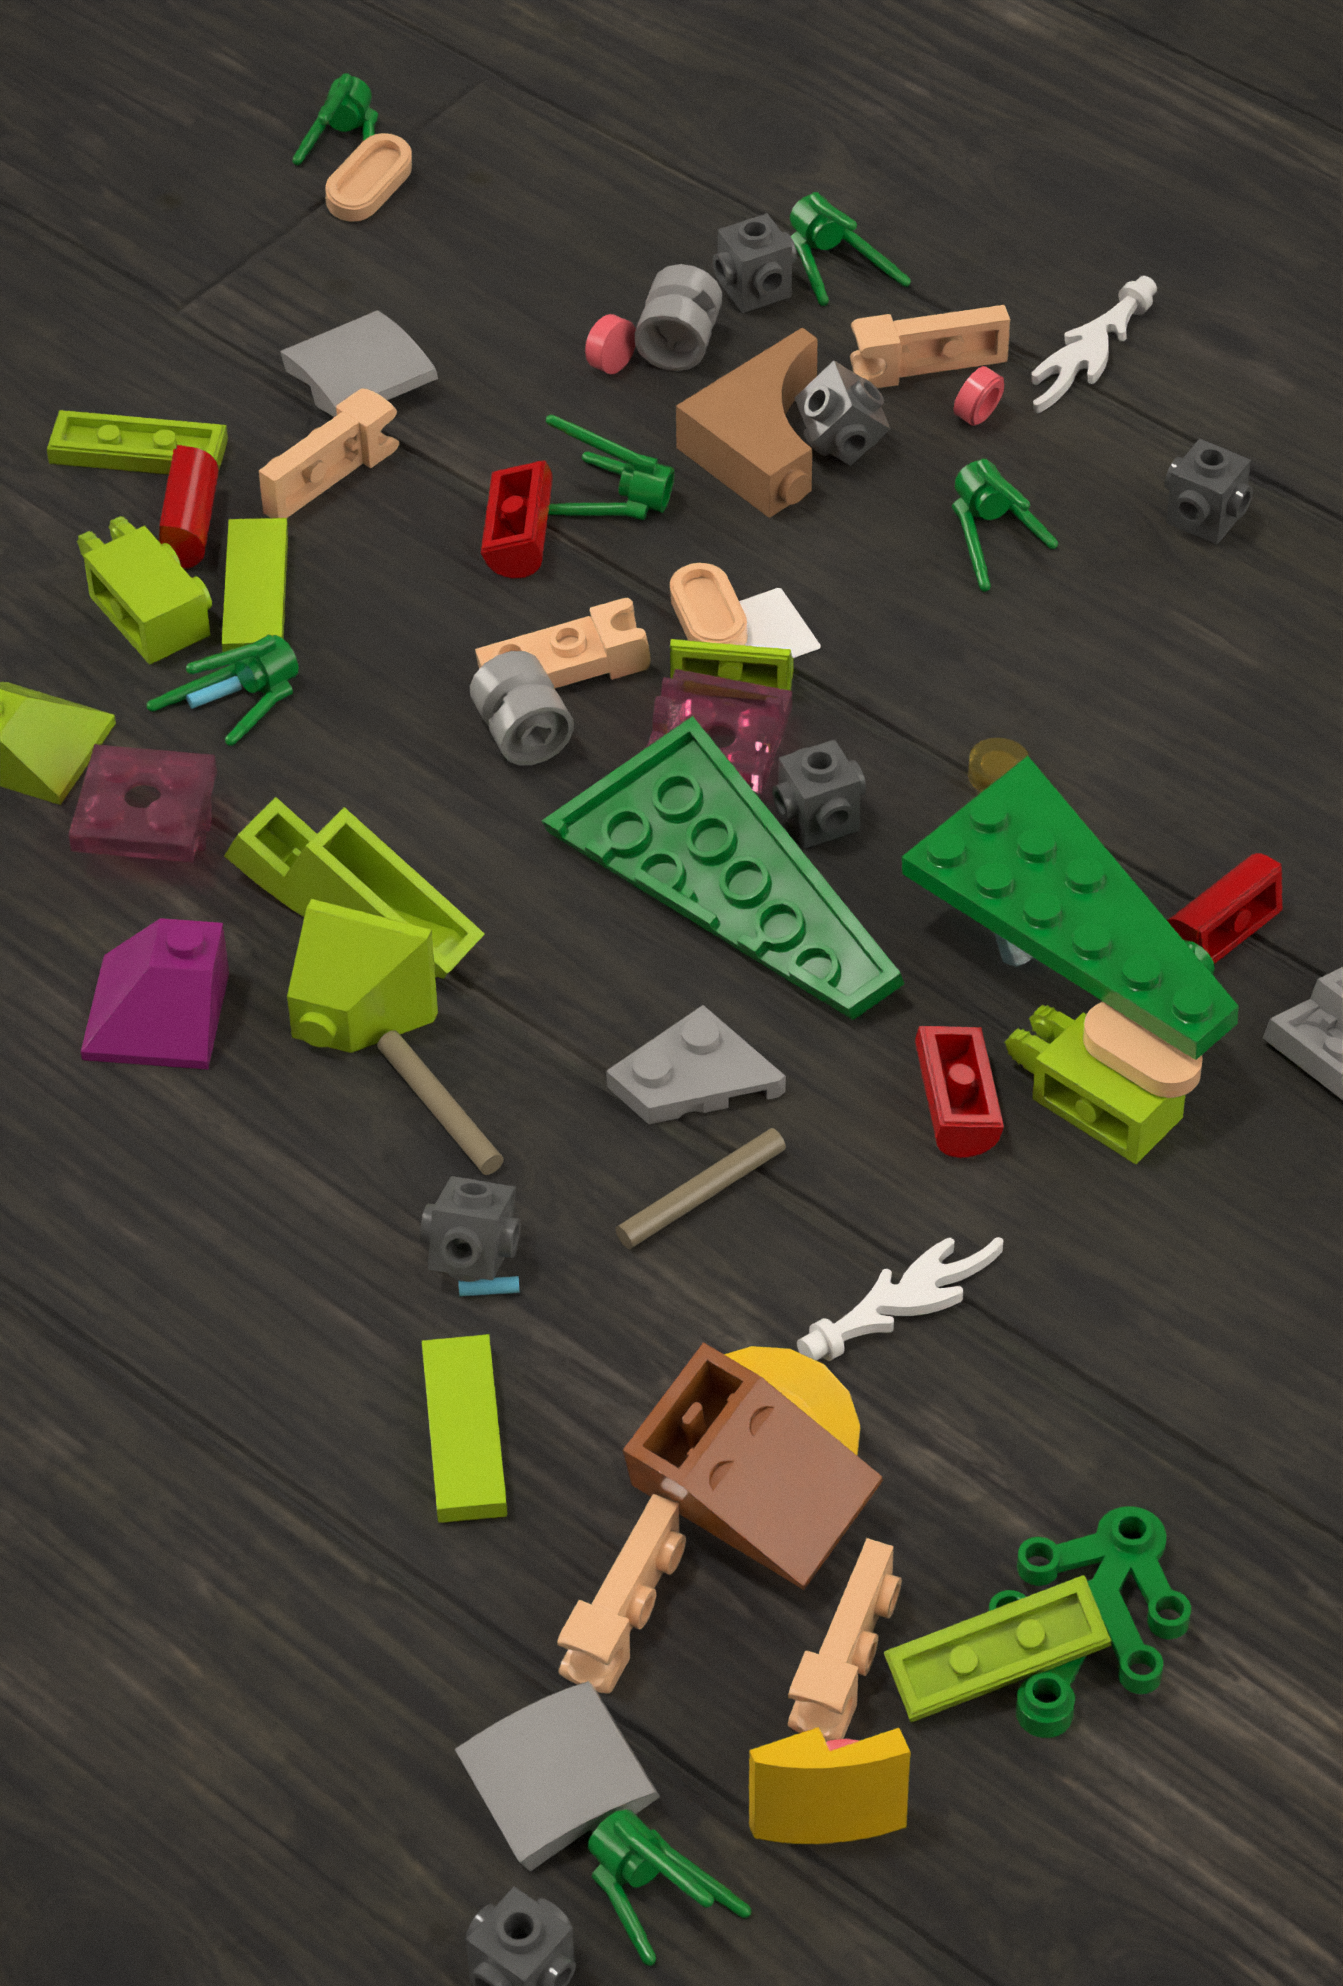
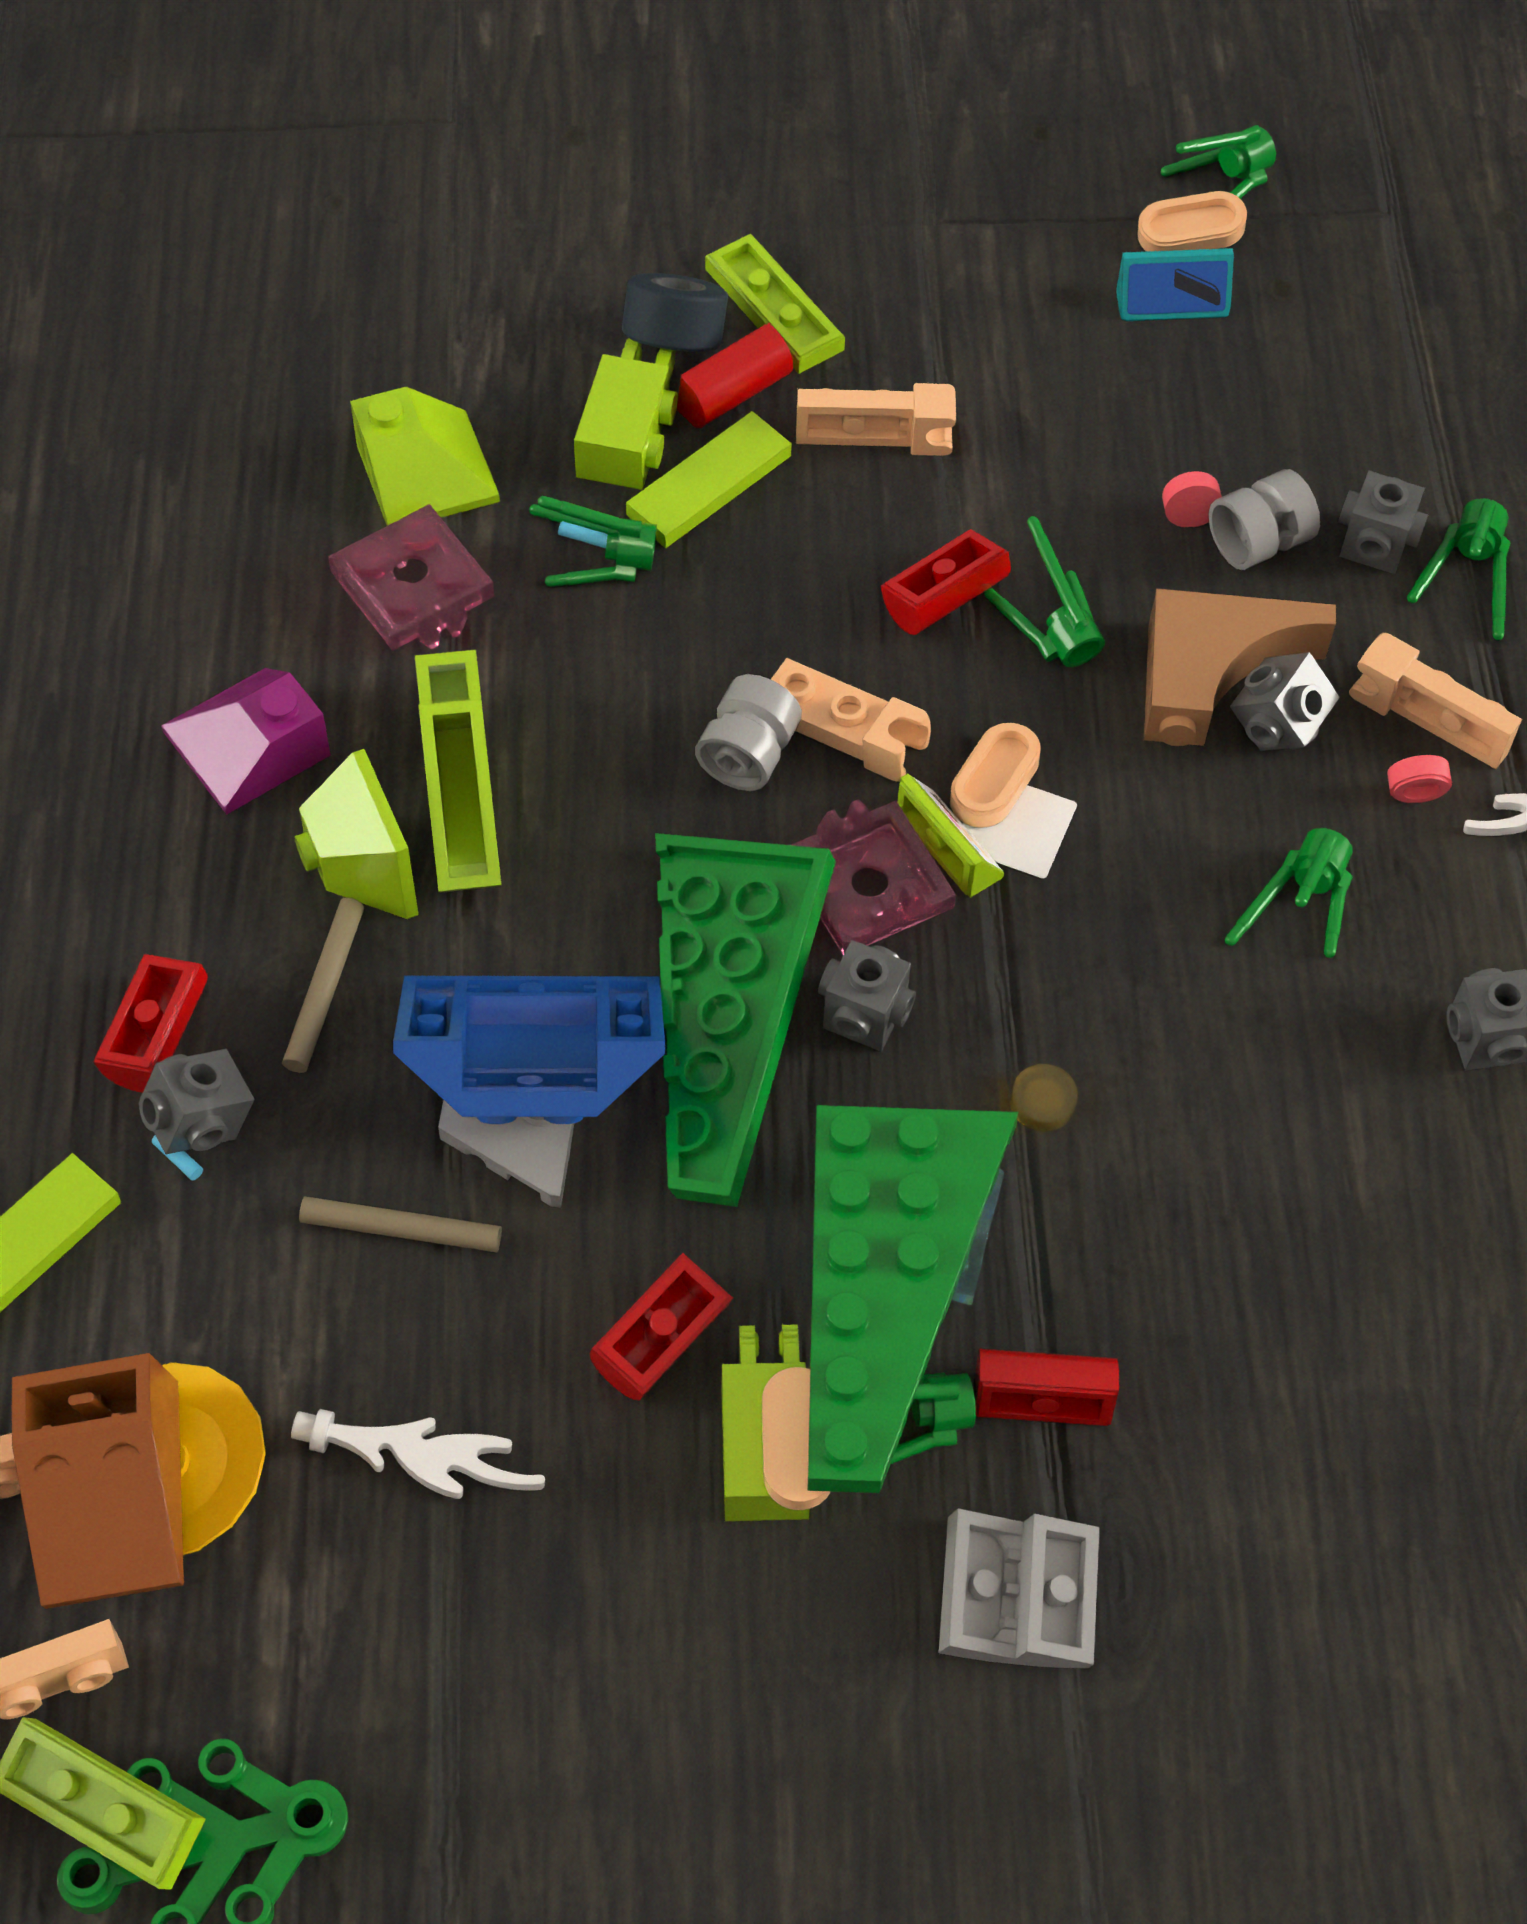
camera: 45 degrees right, 10 degrees up
light grey slope [280,310,438,417] -> none
none -> red brick [93,954,208,1093]
none -> blue slope [393,976,665,1124]
none -> black wheel [622,273,728,352]
none -> slope [1116,248,1234,321]

